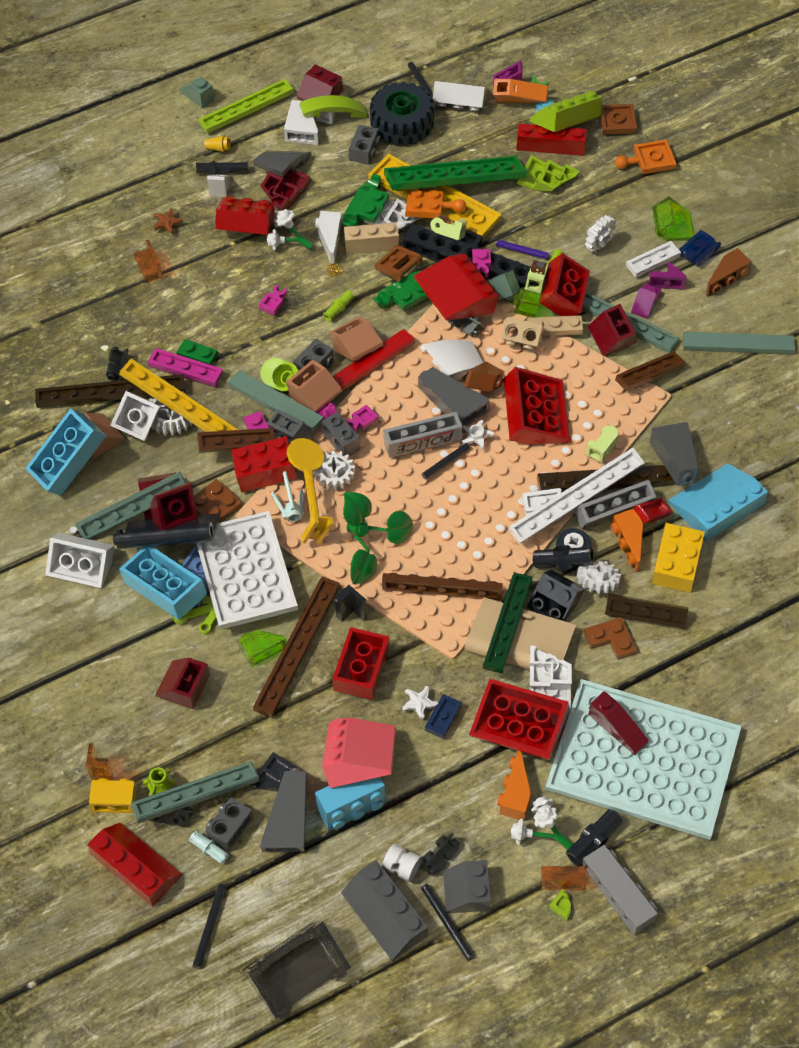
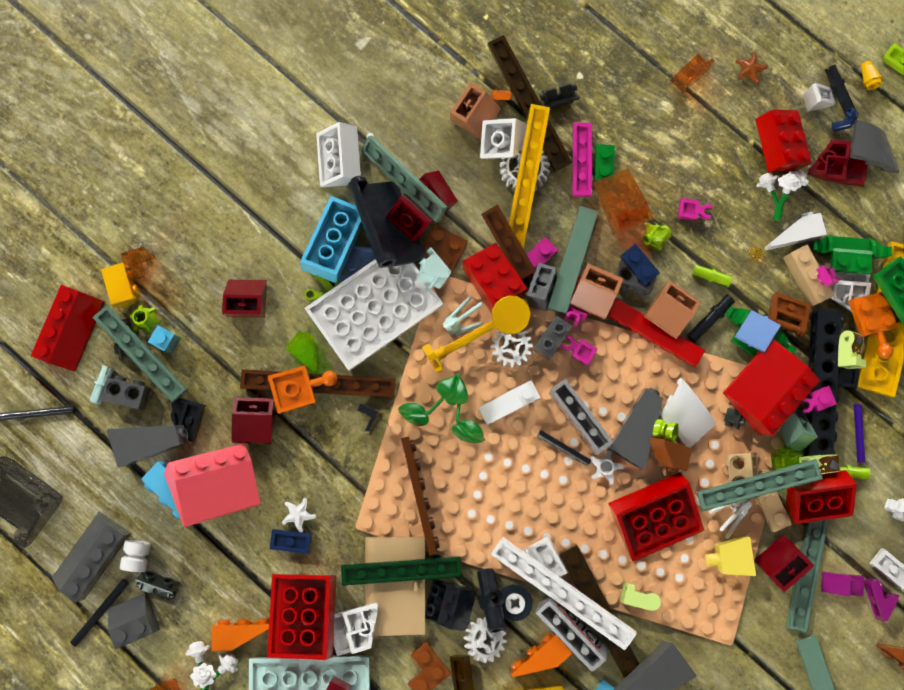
camera: 70 degrees right, 25 degrees up
medium azure brick [25,408,106,496] -> none
lime piece [260,358,299,392] -> none
red brick [332,627,390,700] -> none
reddish brown plate [615,351,686,392] -> none
red tile [634,498,673,524] -> none
none -> medium azure brick [148,325,181,354]
none -> dark red slope [232,397,276,444]
none -> orange plate [268,365,337,414]
none -> light aqua piece [417,247,451,292]
none -> white slope [478,380,540,425]
none -> orange tile [491,90,511,100]
none -> clear orange slope [593,168,653,235]
none -> dark blue plate [620,243,660,286]
none -> lime rock [642,223,671,251]
none -> lime wheel [653,419,679,442]
none -> black pin [687,294,735,343]
none -> sand green tile [696,459,823,511]
none -> light yellow torso [705,536,756,576]
none -> white plant [709,499,752,539]
none -> medium blue piece [735,310,781,353]
none -> dark pink plate [816,265,841,286]
none -> dark blue arm [832,108,858,132]

